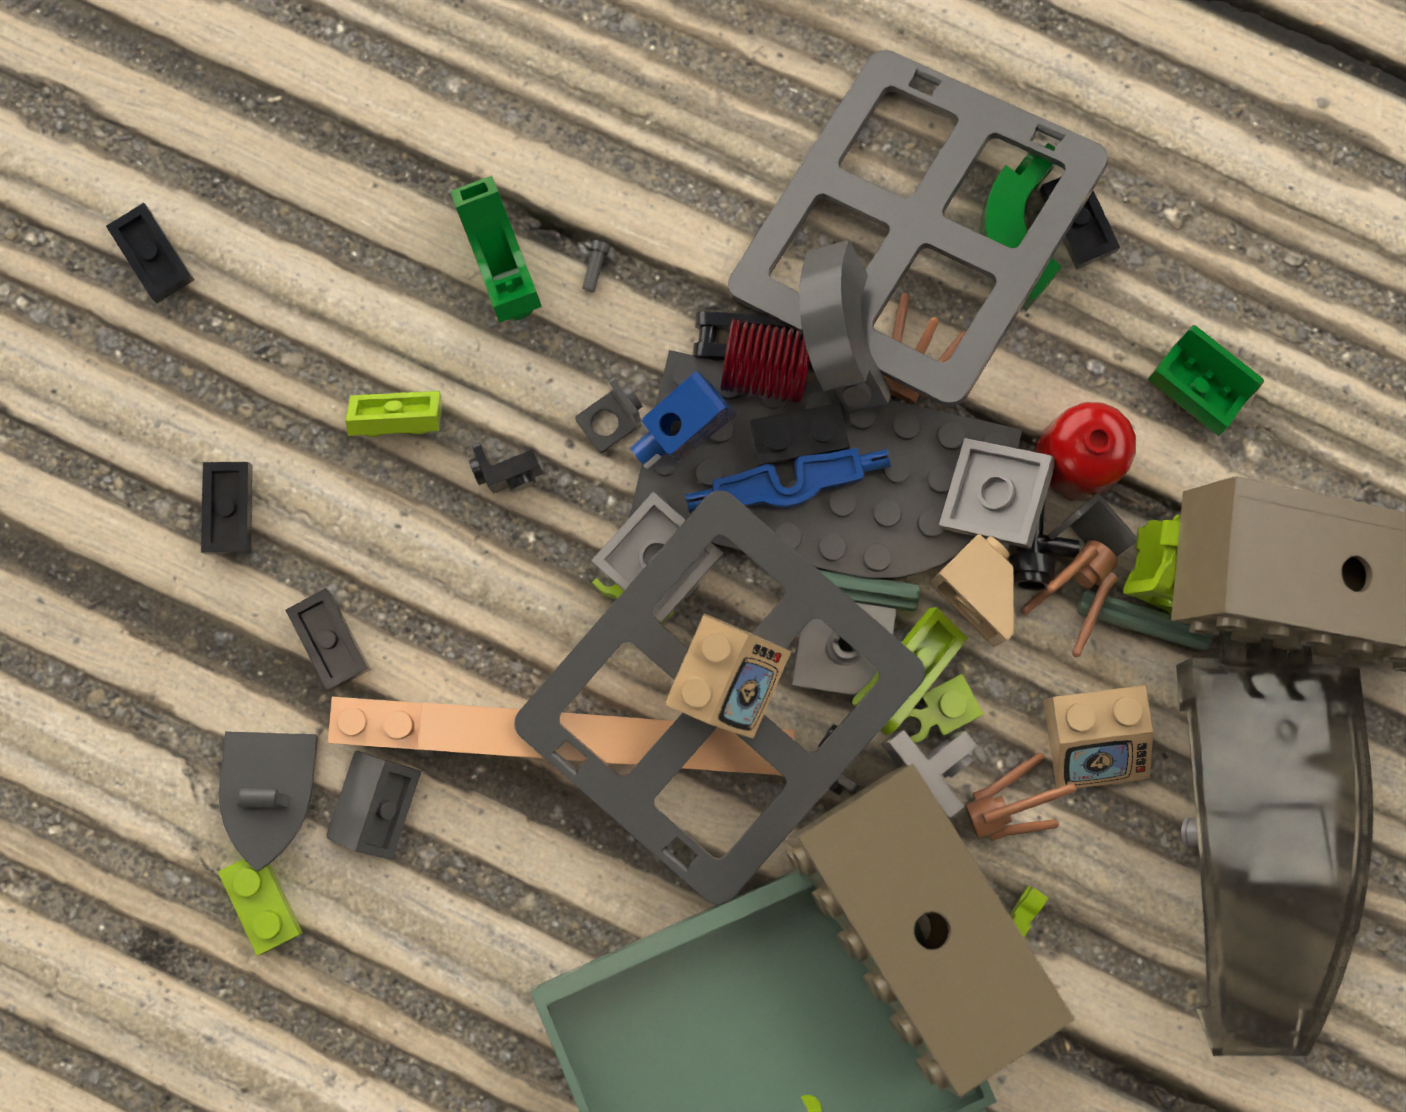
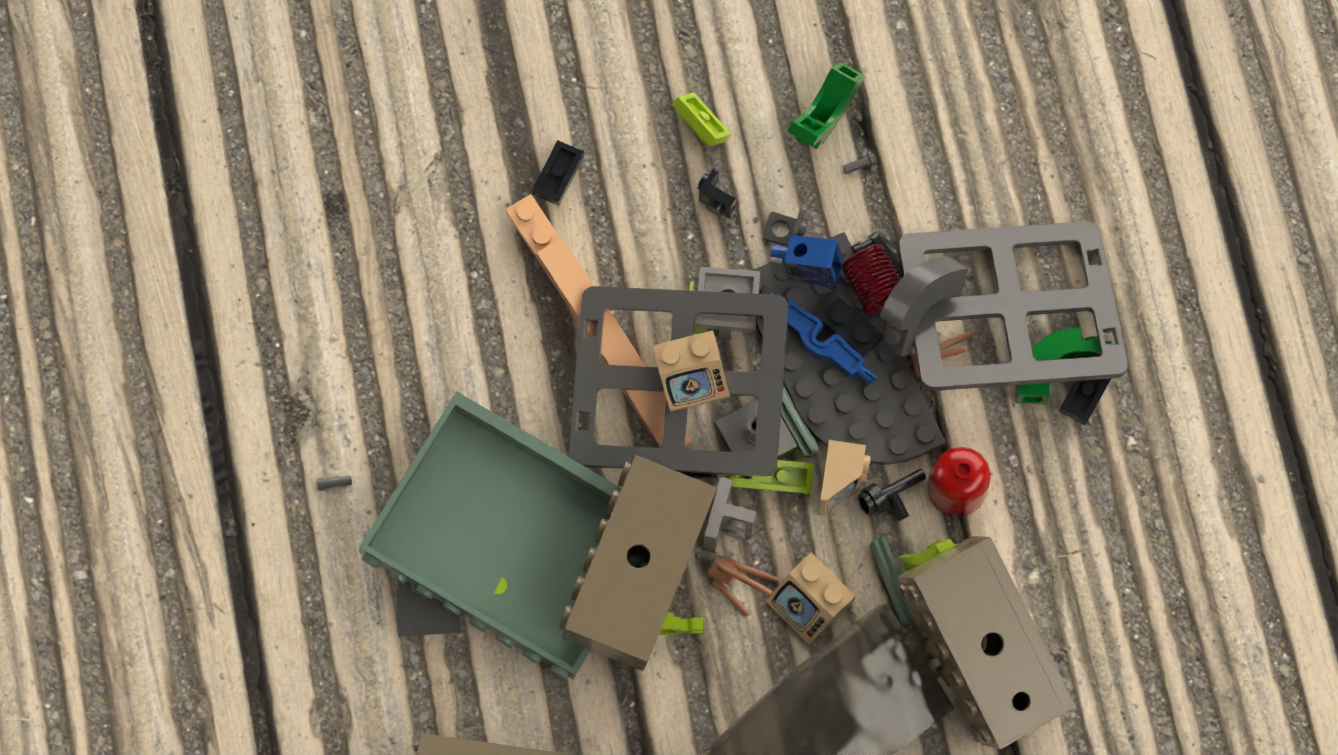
camera: 50 degrees right, 10 degrees down
black plate [201,462,253,555] -> none
lime plate [218,859,303,956] -> none
dark grey shield [219,731,318,872] -> none
dark grey panel [327,750,422,860] -> none
lime plate [905,674,984,743] -> none
light grey bracket [939,438,1055,551] -> none
nougat plant [1021,540,1118,657] -> none
dark grey bracket [1048,493,1137,557] -> none
green bracket [1147,325,1264,436] -> none

